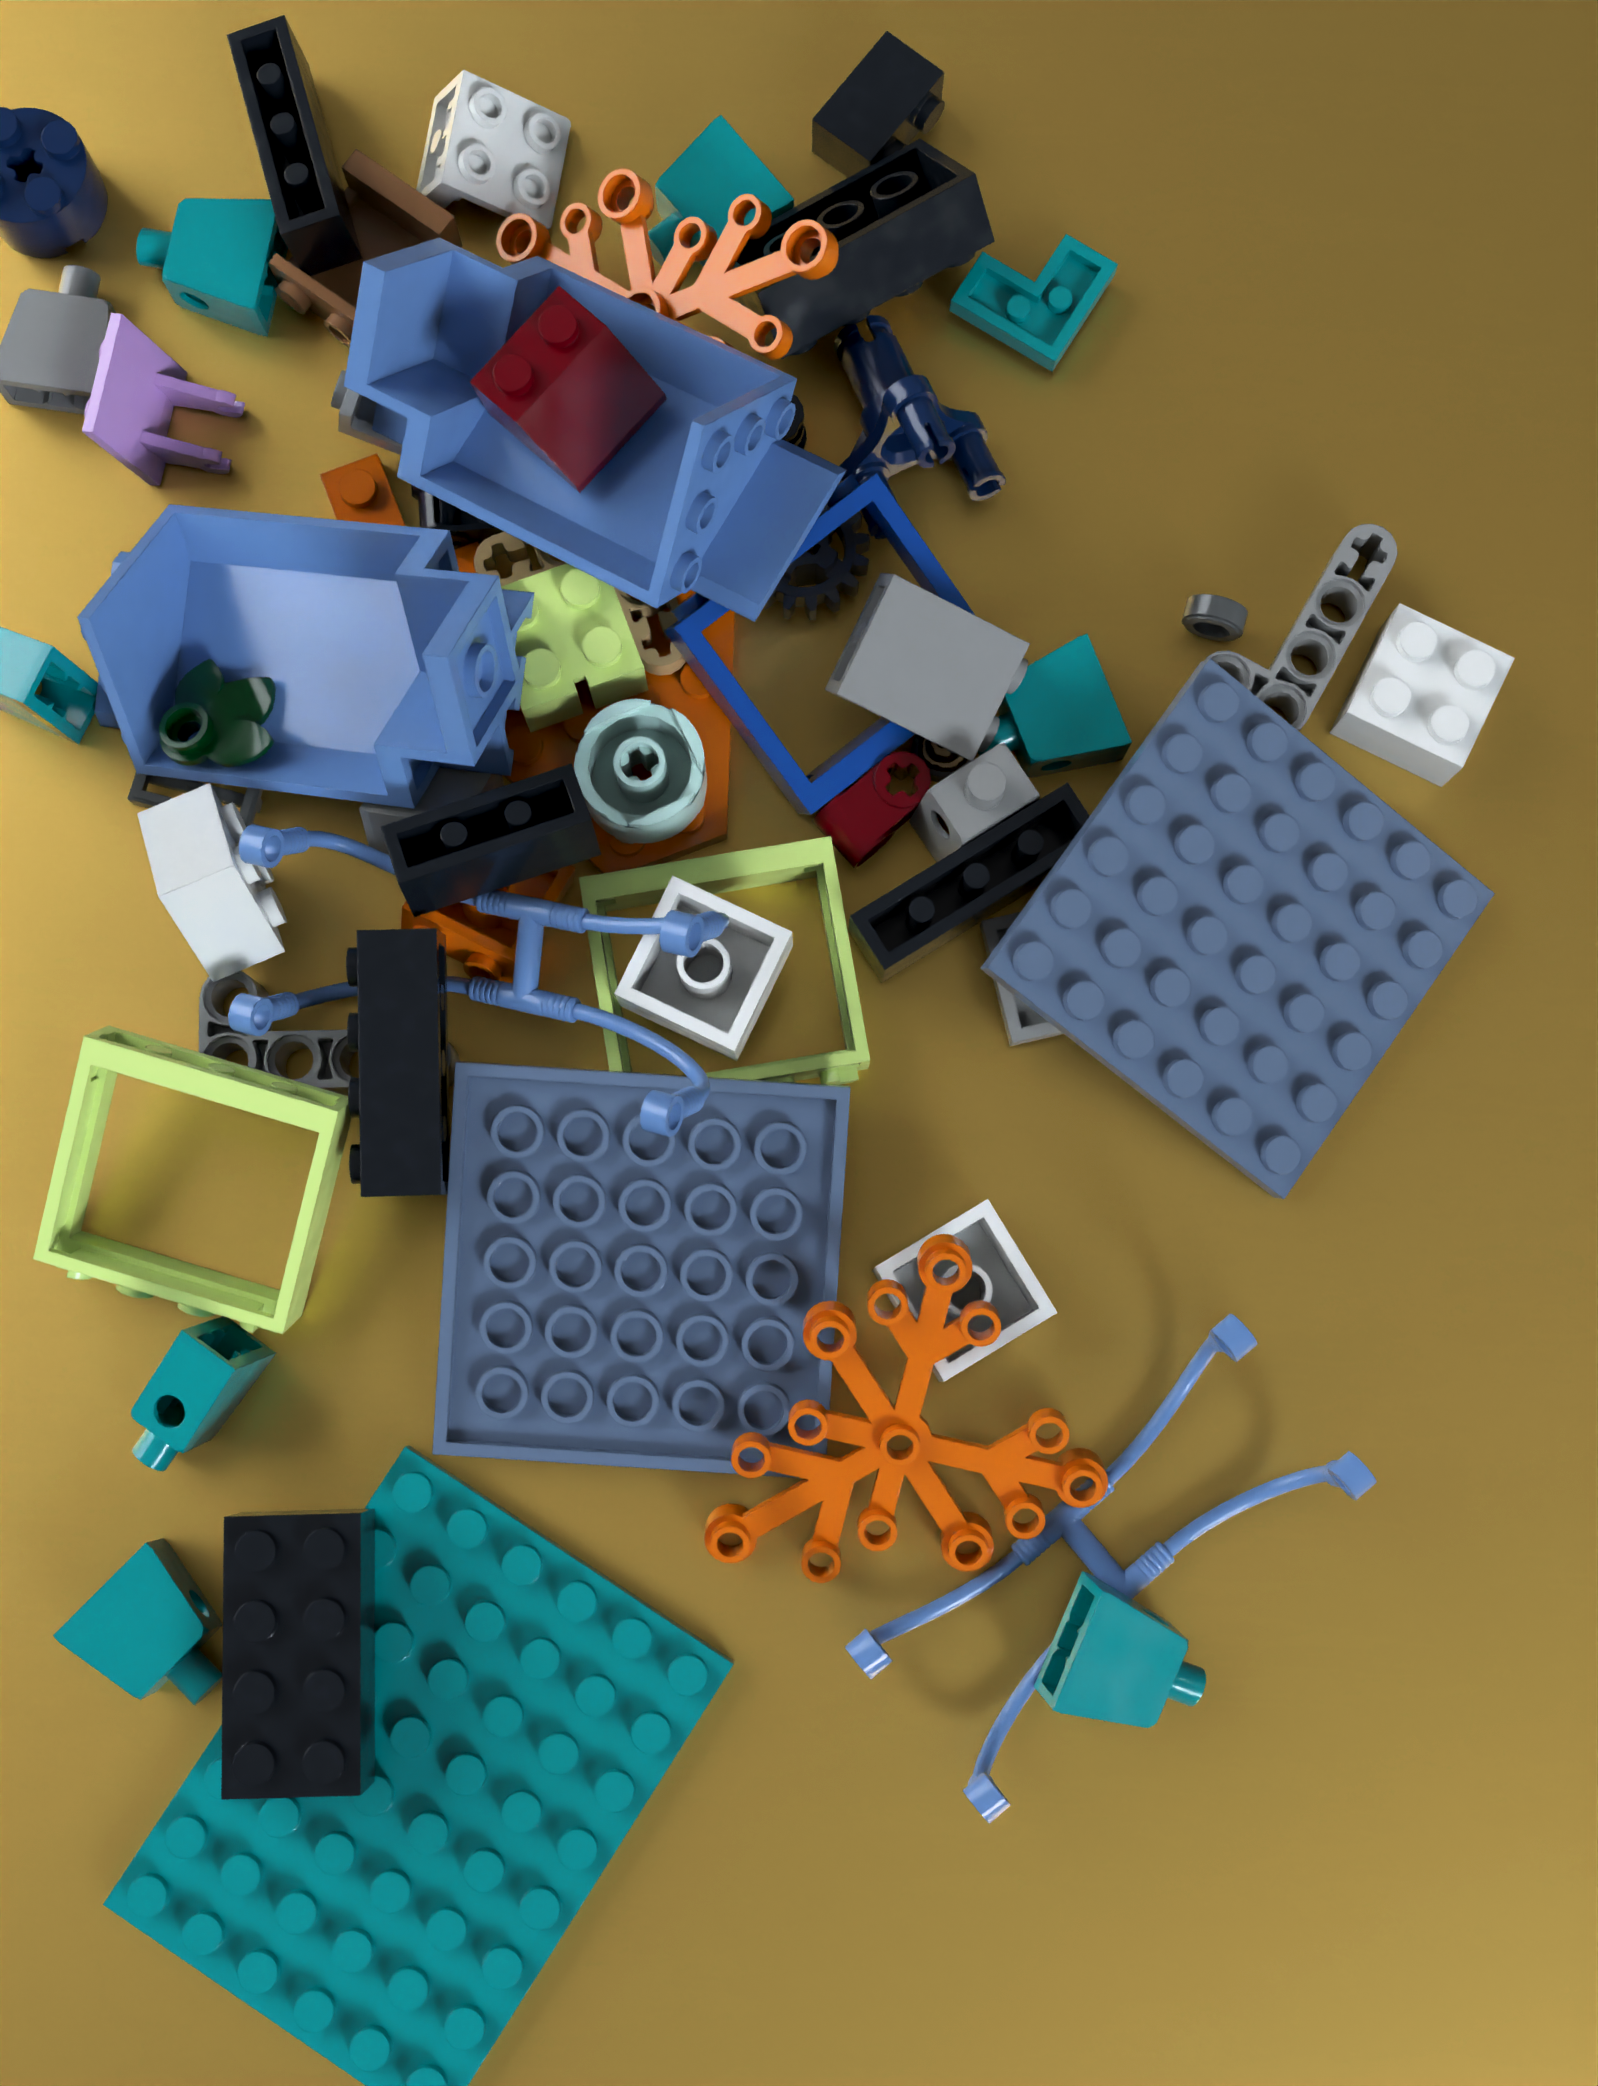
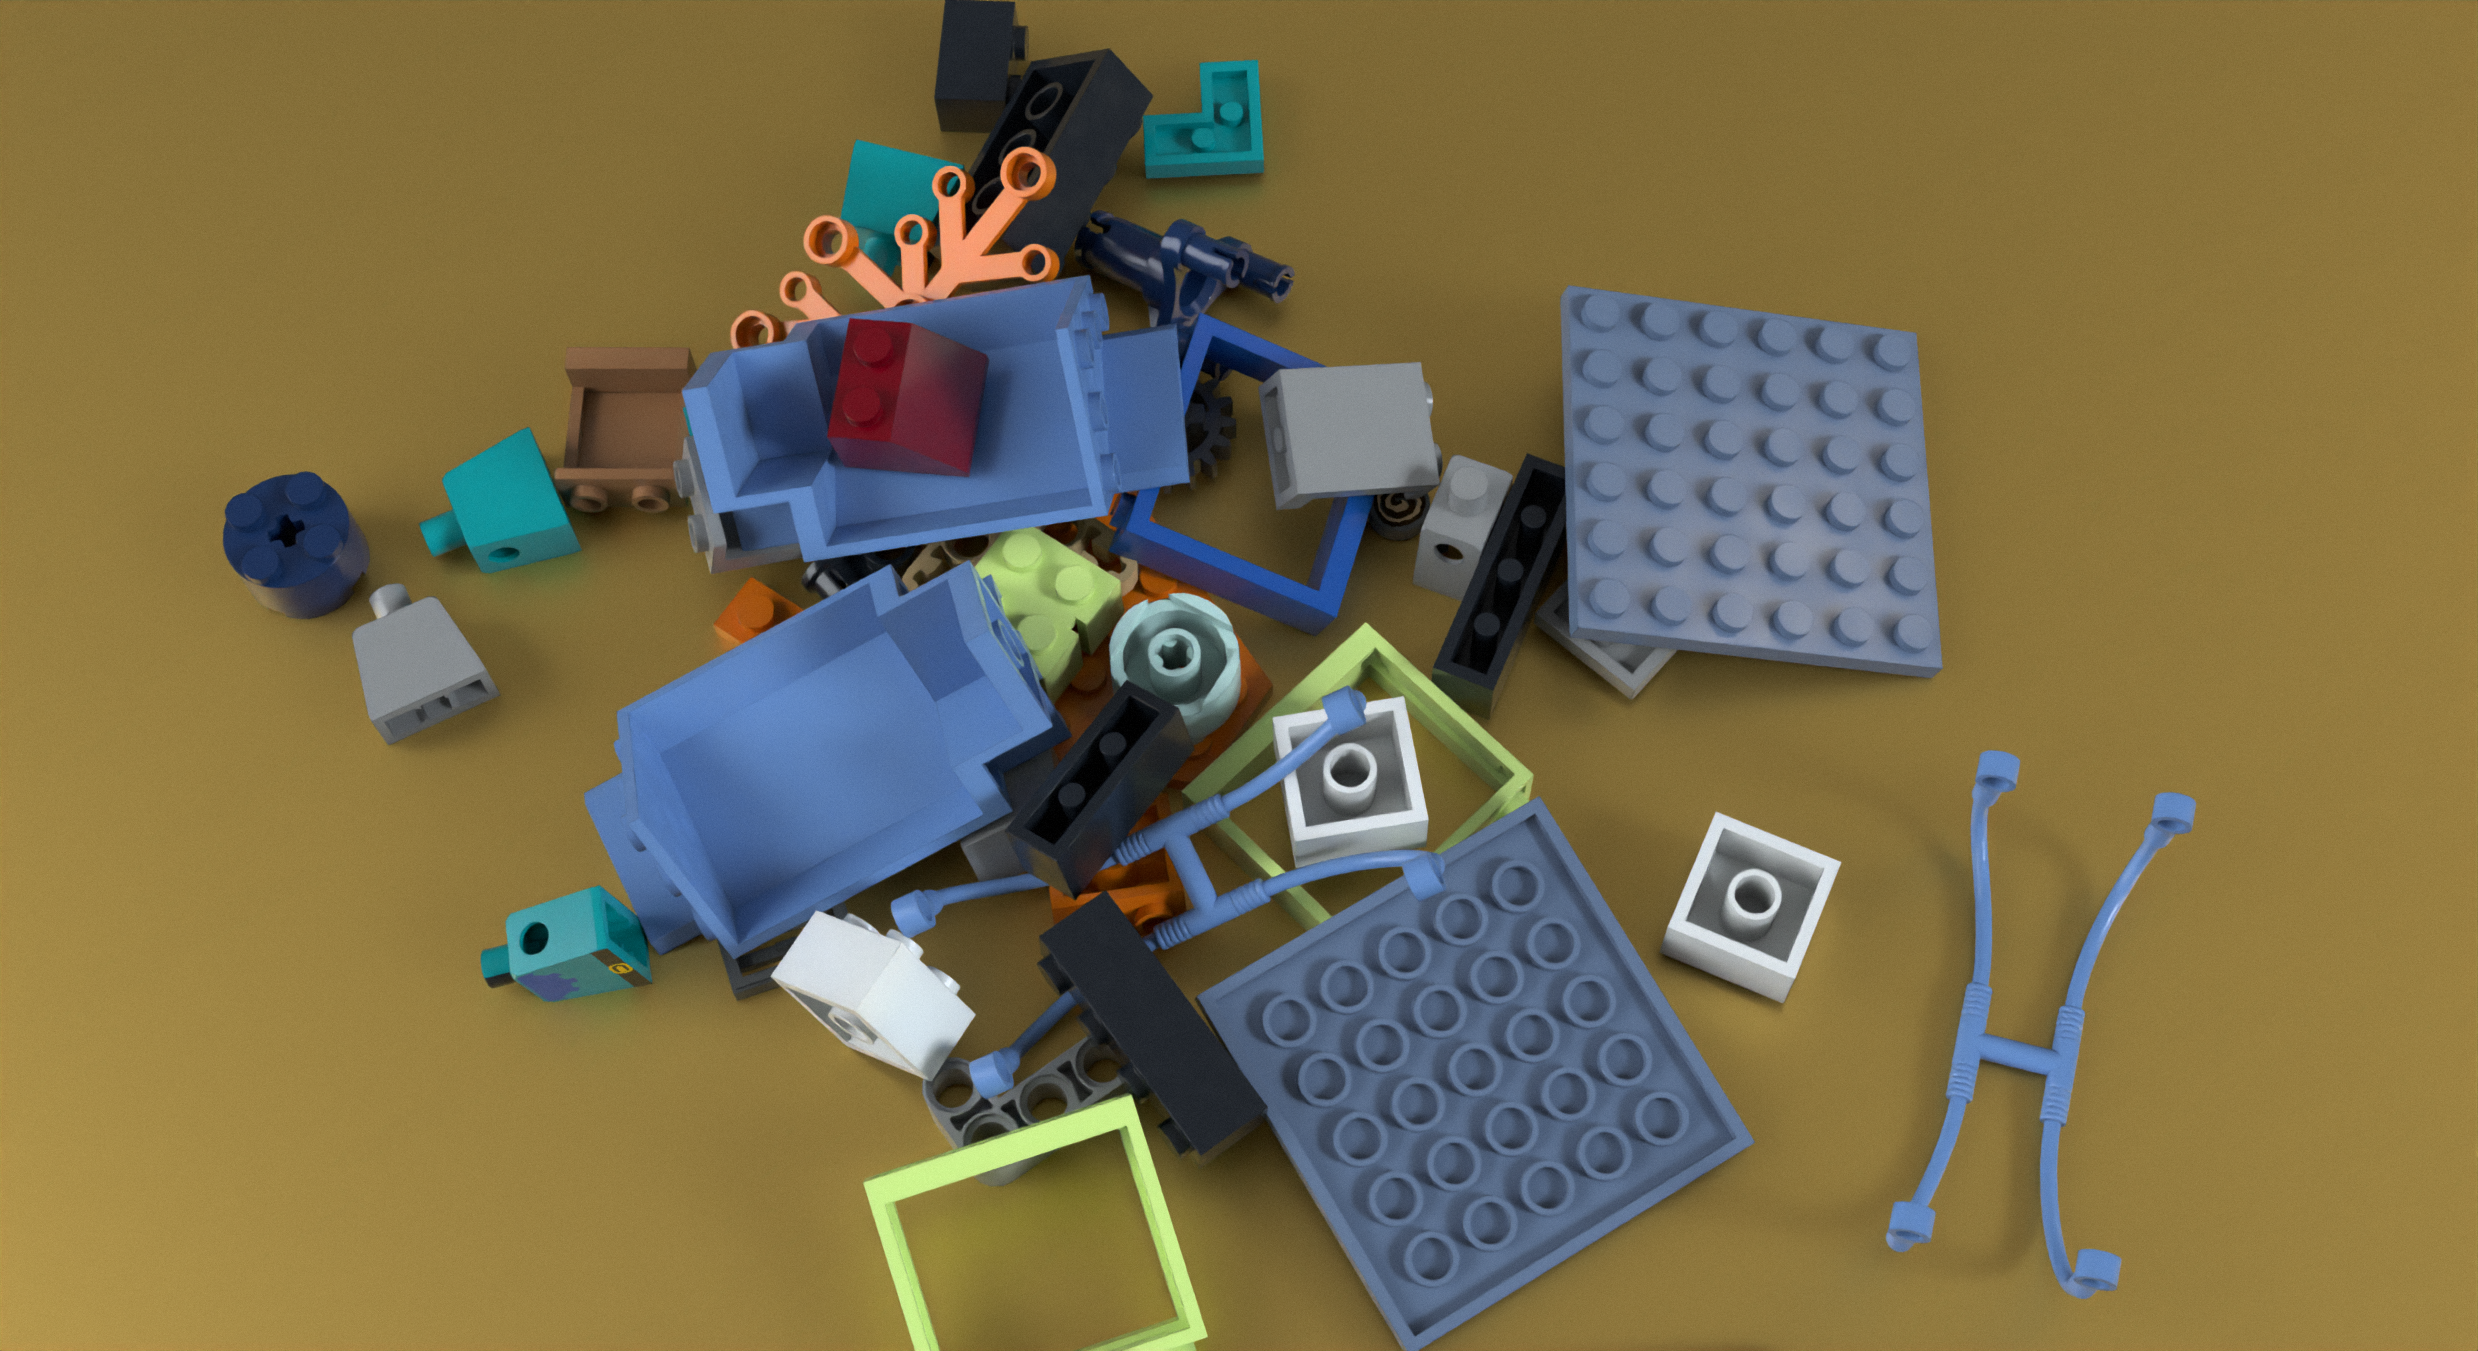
camera: 30 degrees left, 15 degrees down
lavender plate [82,313,245,486] -> none
dark green plate [159,659,276,767] -> none
black brick [227,15,363,276] -> none
white bracket [416,70,571,230] -> none
orange plant [704,1234,1108,1583] -> none
dark red piece [812,751,931,869] -> none
teal torso [977,634,1132,778] -> none
teal torso [1033,1571,1206,1728] -> none
dark grey tile [1182,594,1248,641] -> none
light grey beam [1205,524,1398,731] -> none
white brick [1330,603,1515,787] -> none

